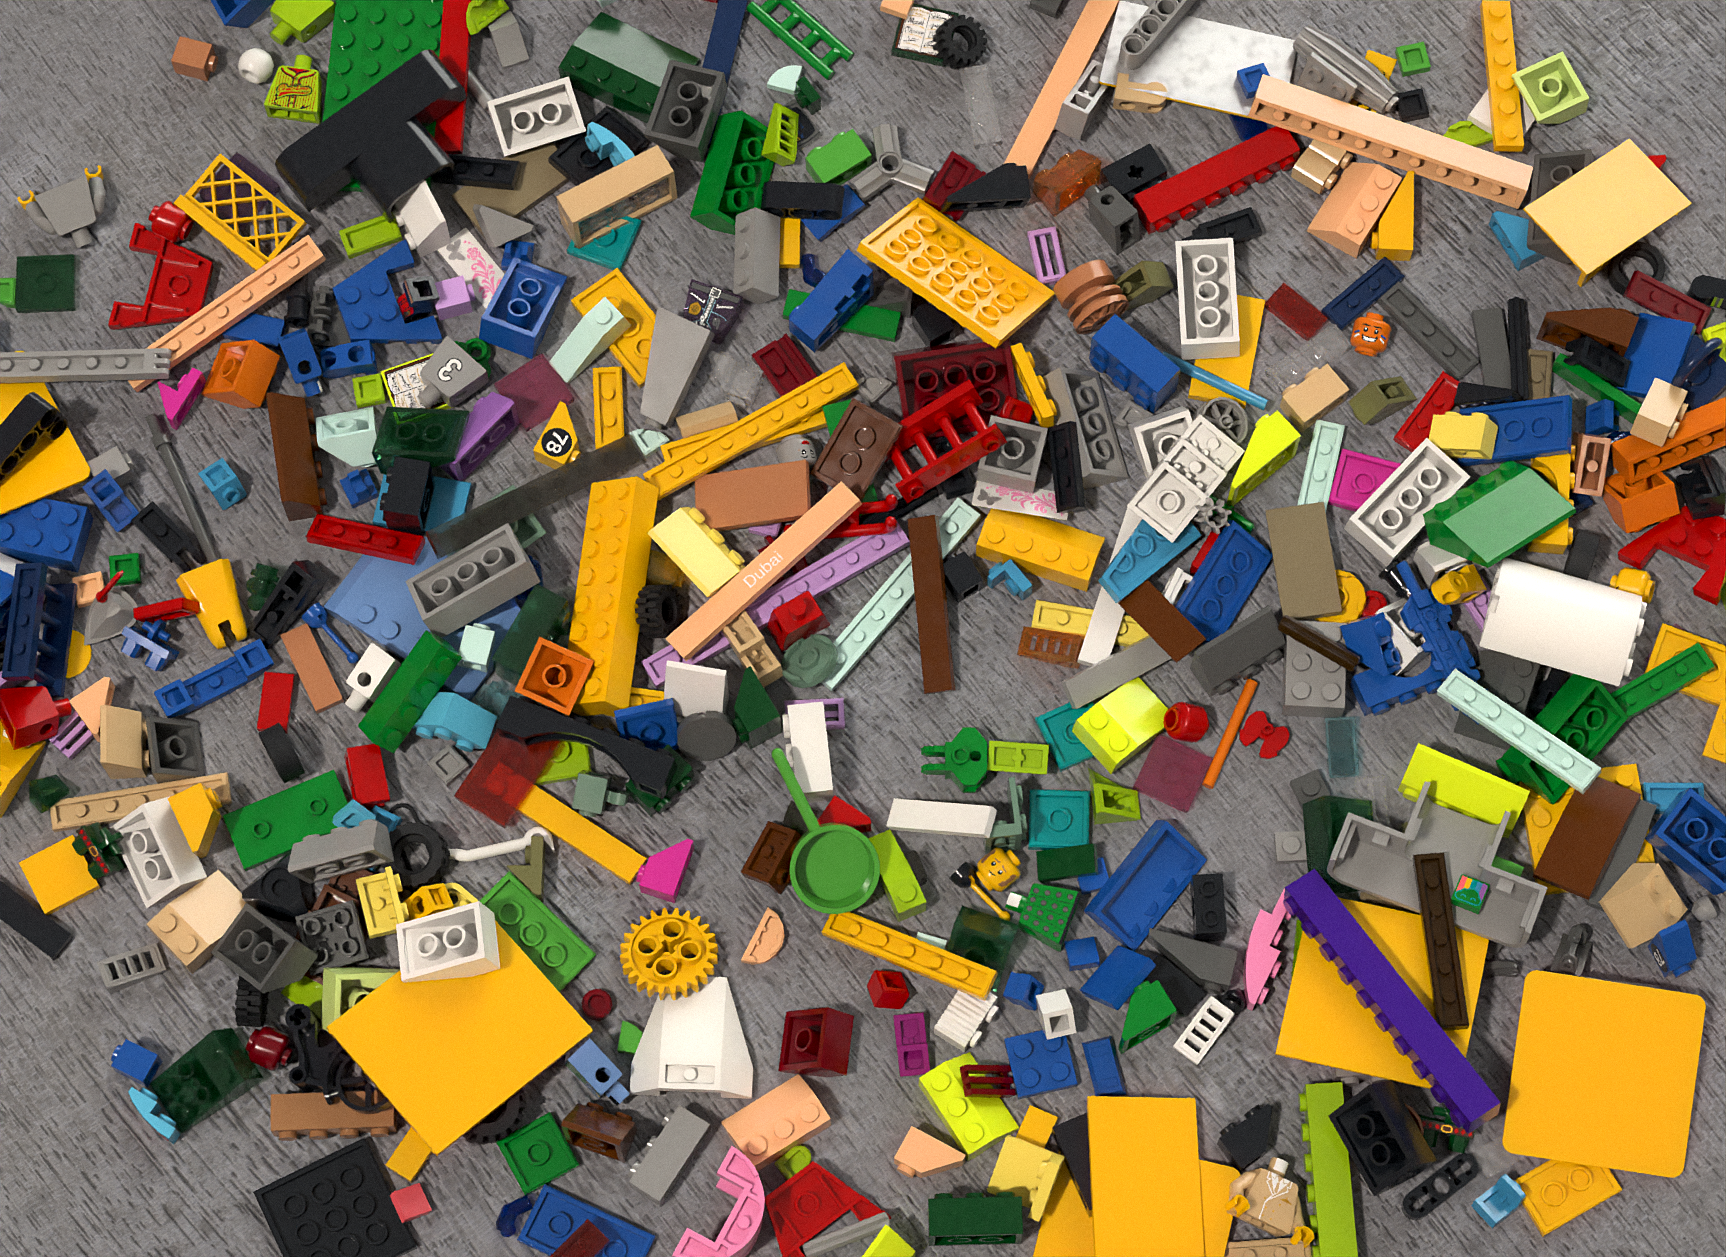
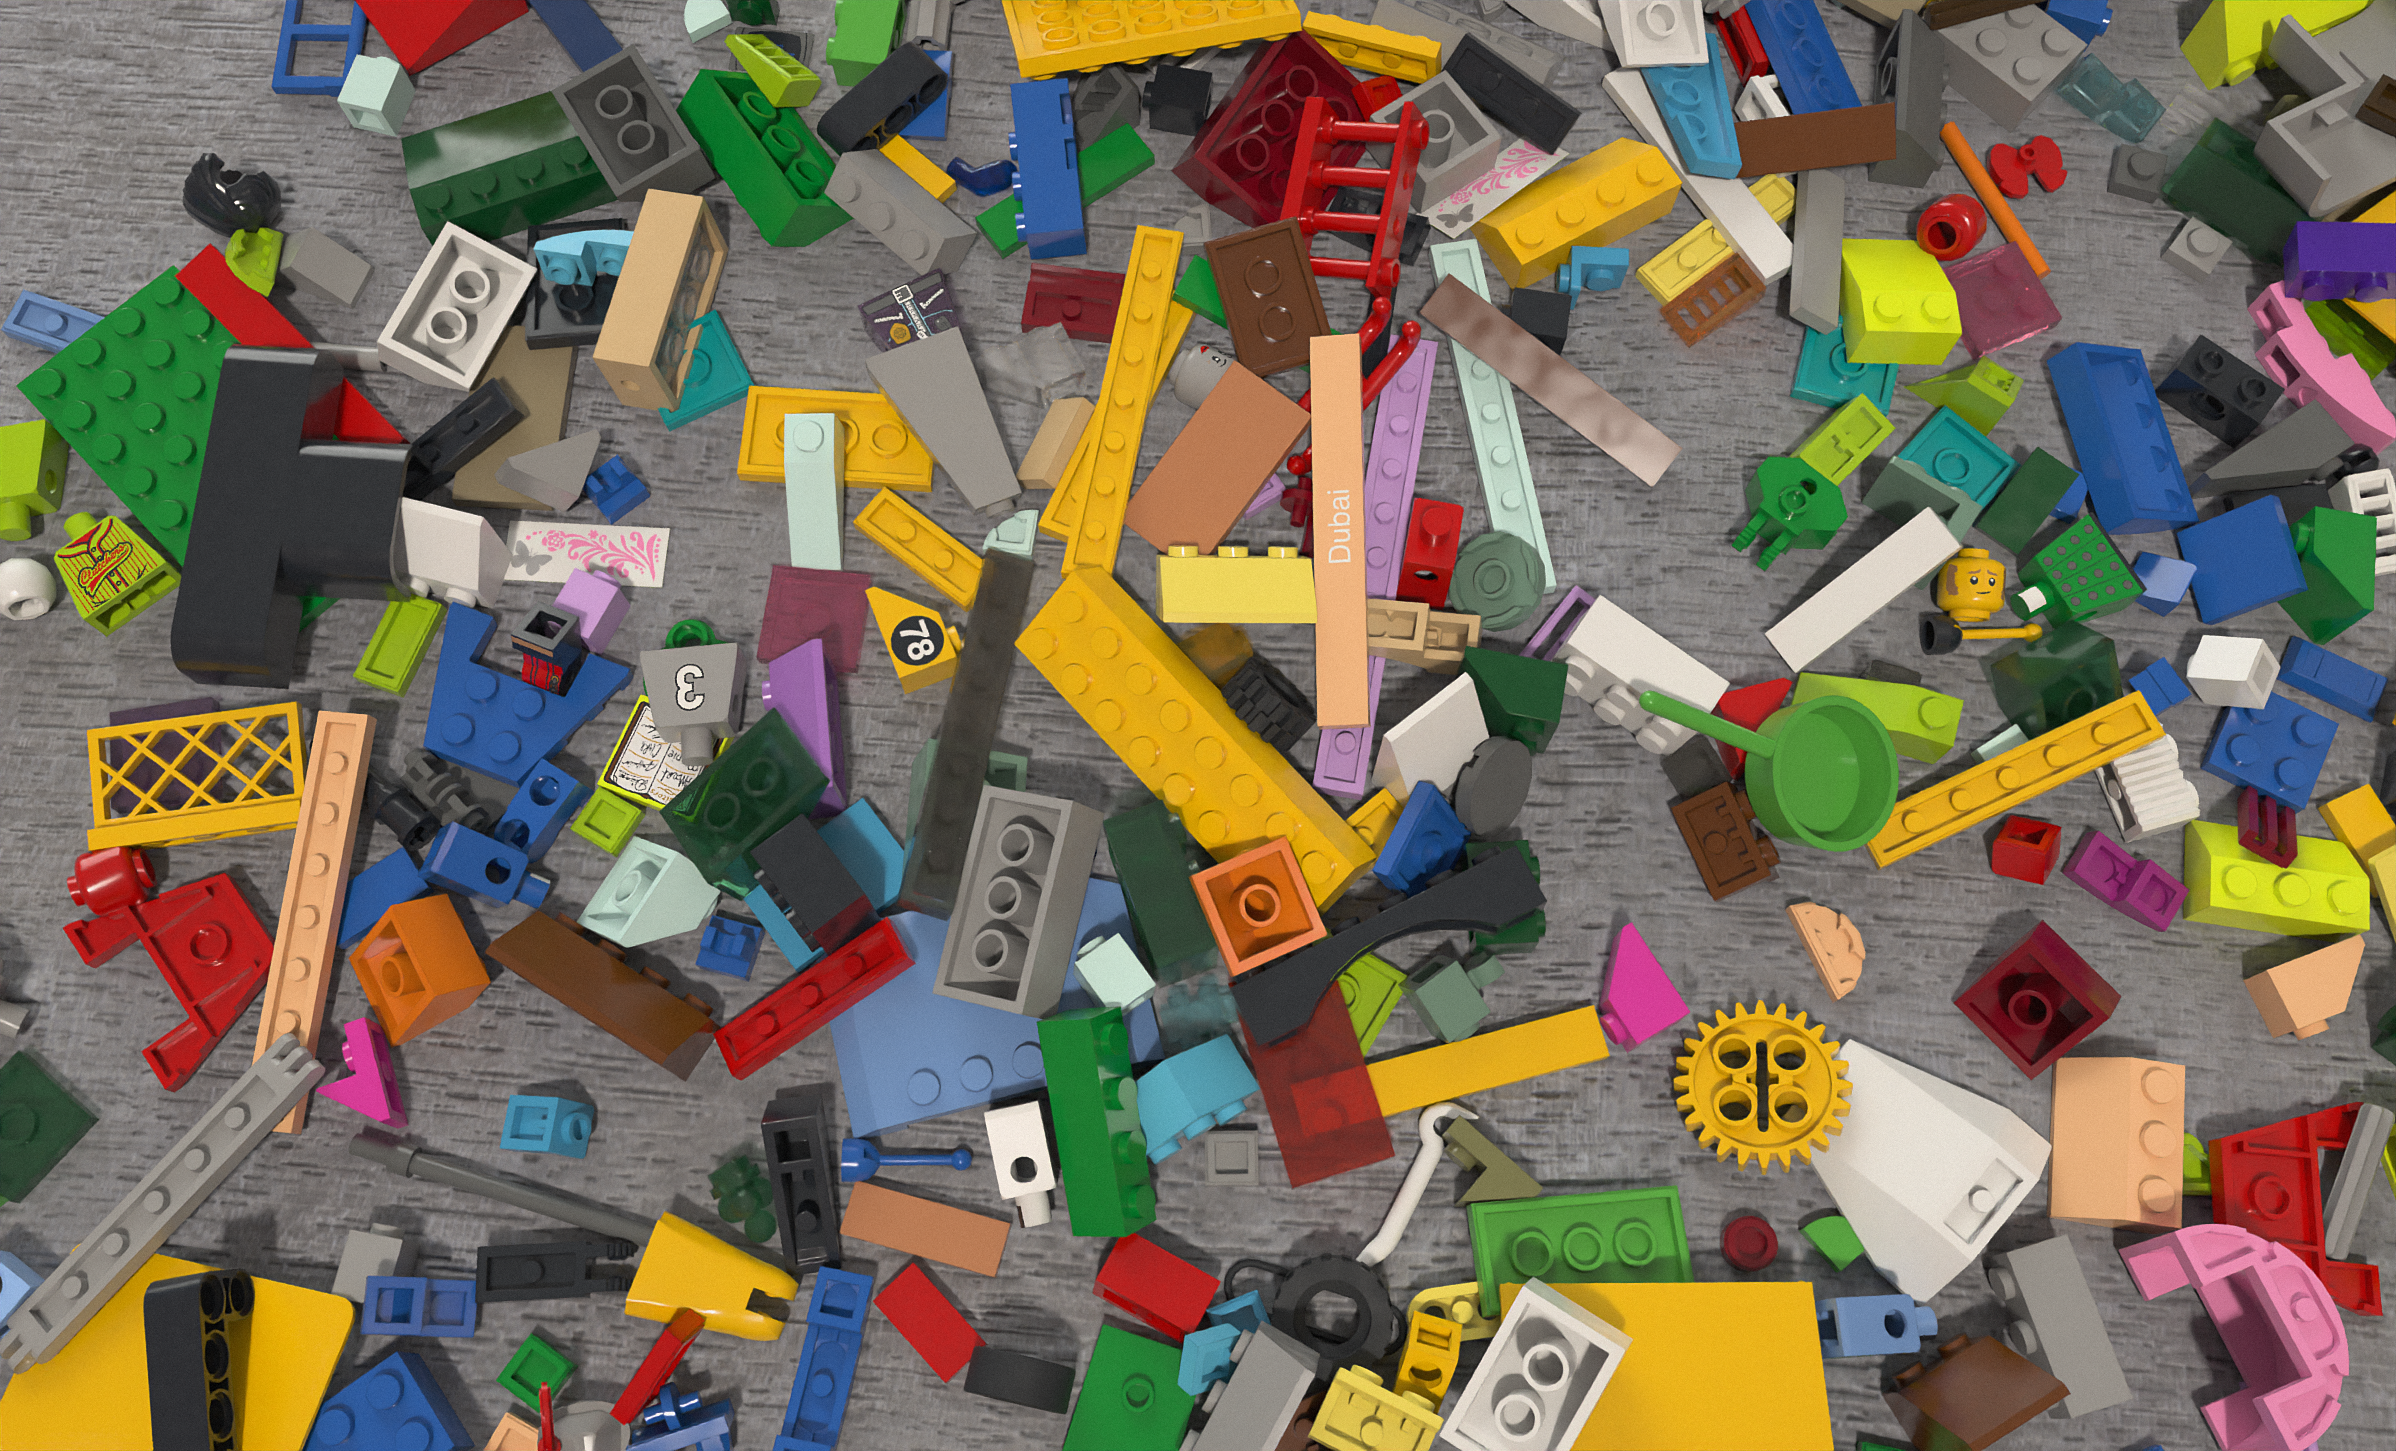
camera: 50 degrees left, 0 degrees up
blue slope [479,257,567,359] -> none

